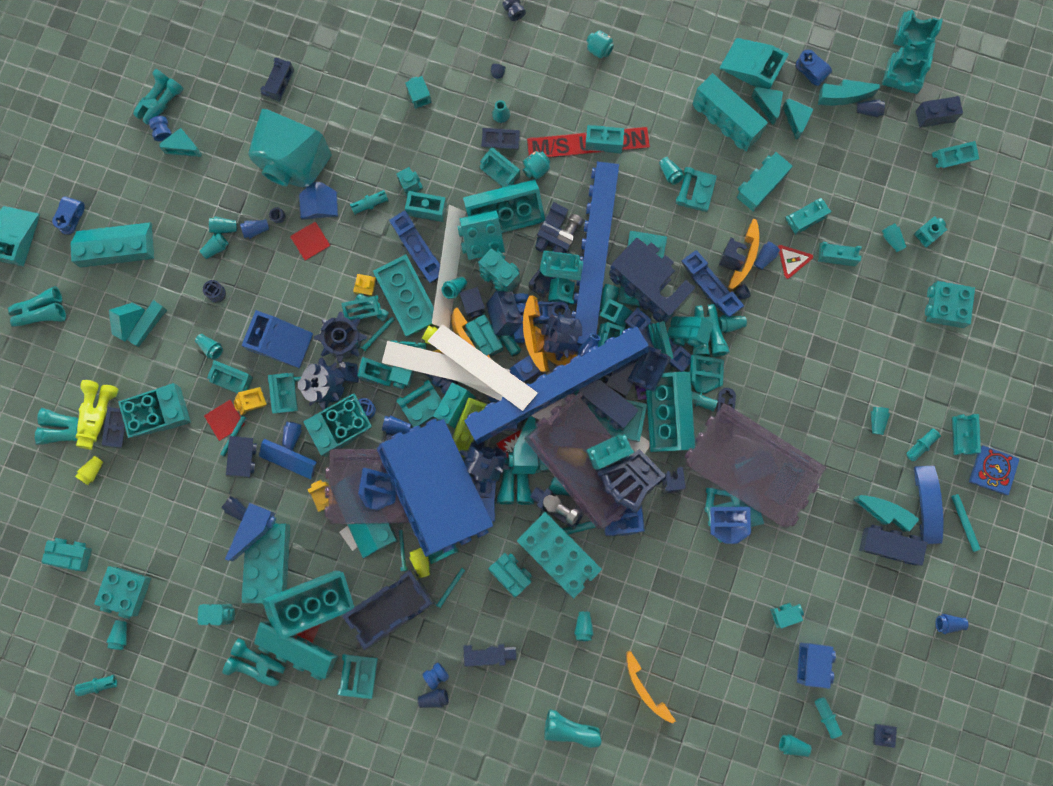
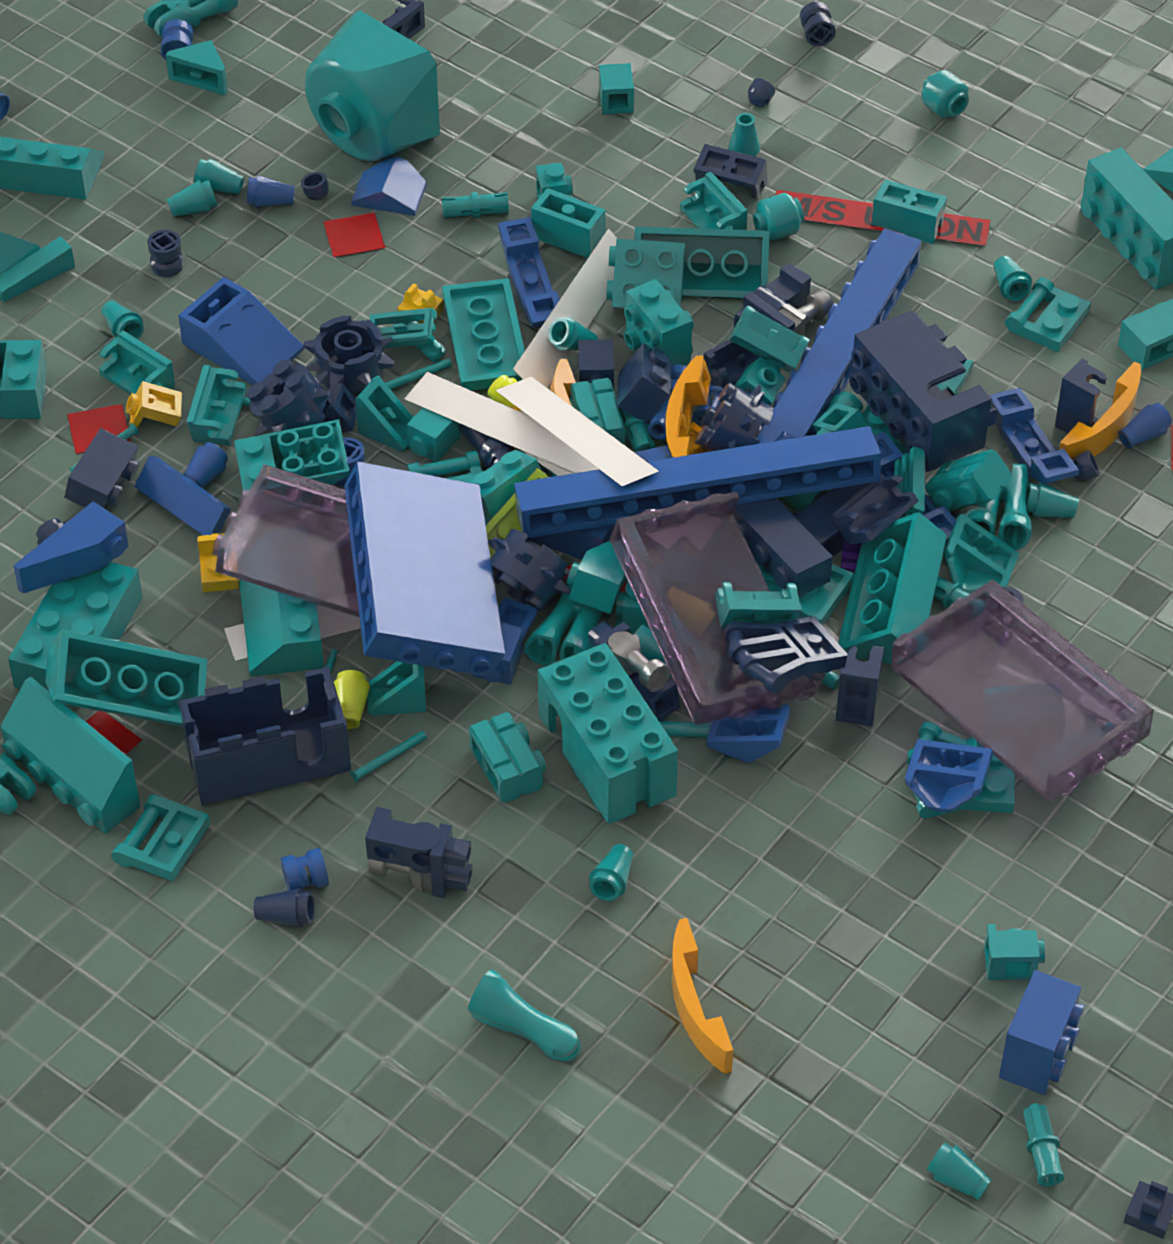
camera: 15 degrees right, 30 degrees down
blue slope [358,468,397,510] -> none

